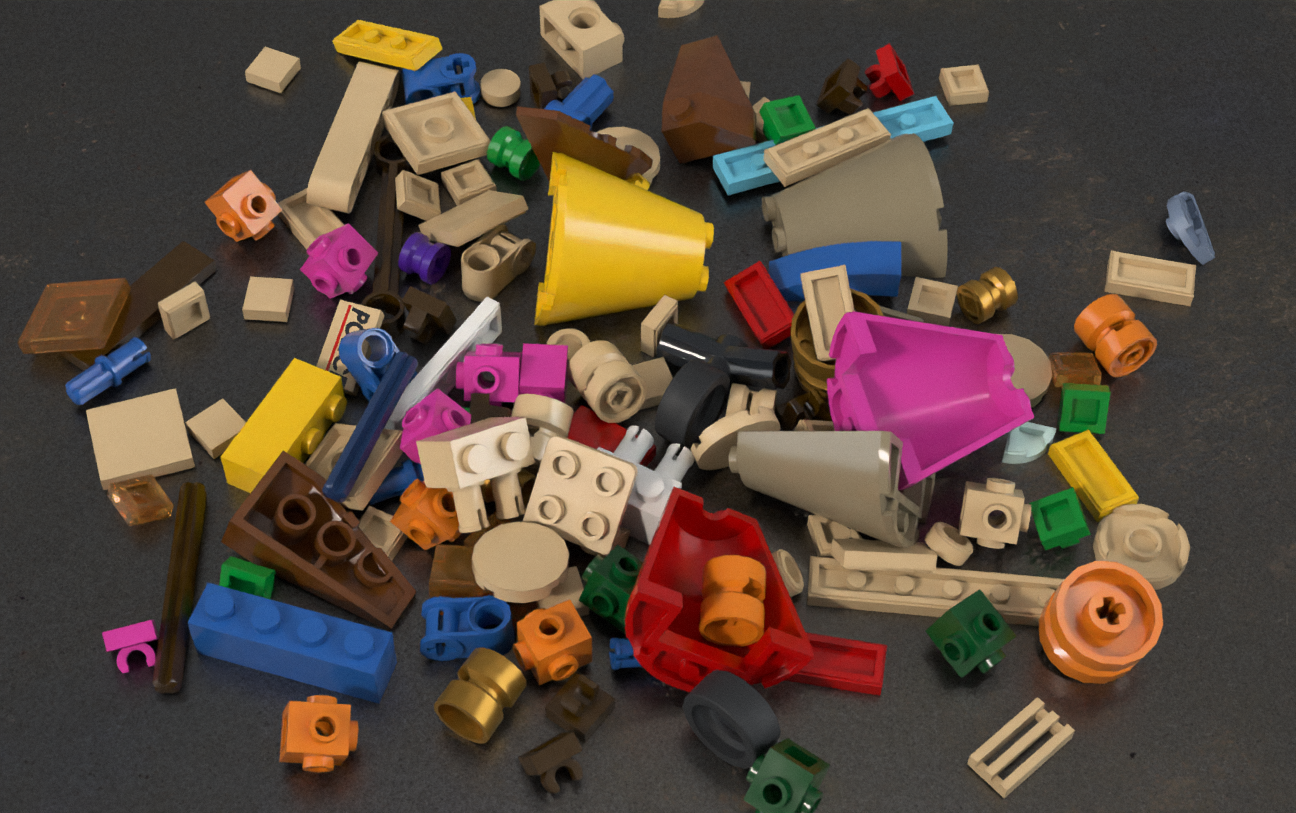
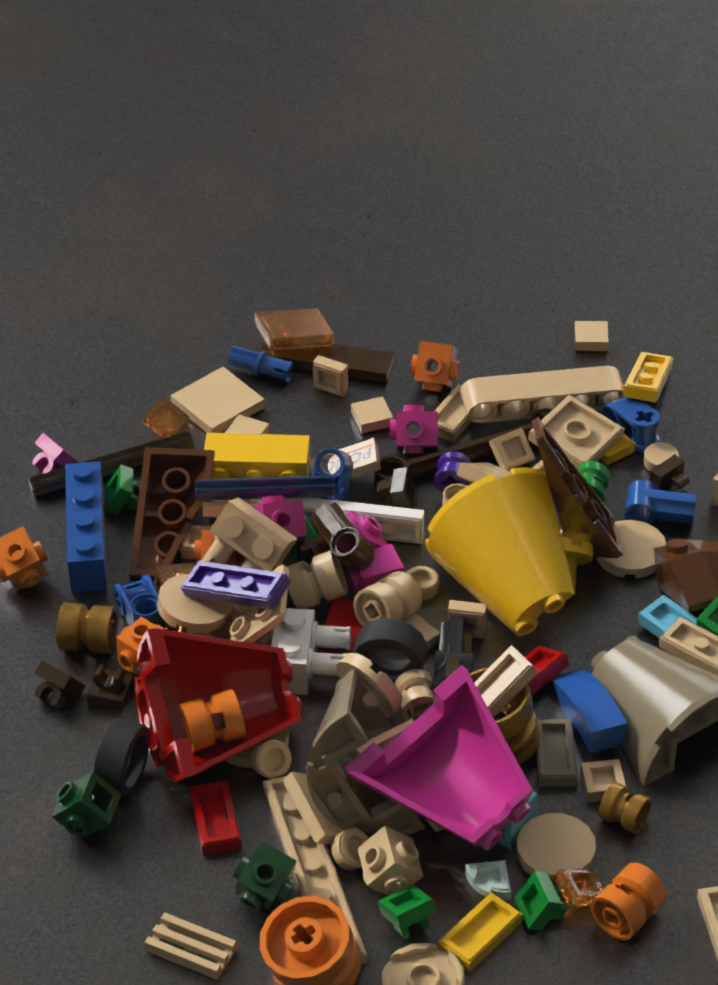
camera: 70 degrees right, 10 degrees down
none -> dark purple tile [180,561,291,610]
none -> dark brown piece [312,502,375,572]

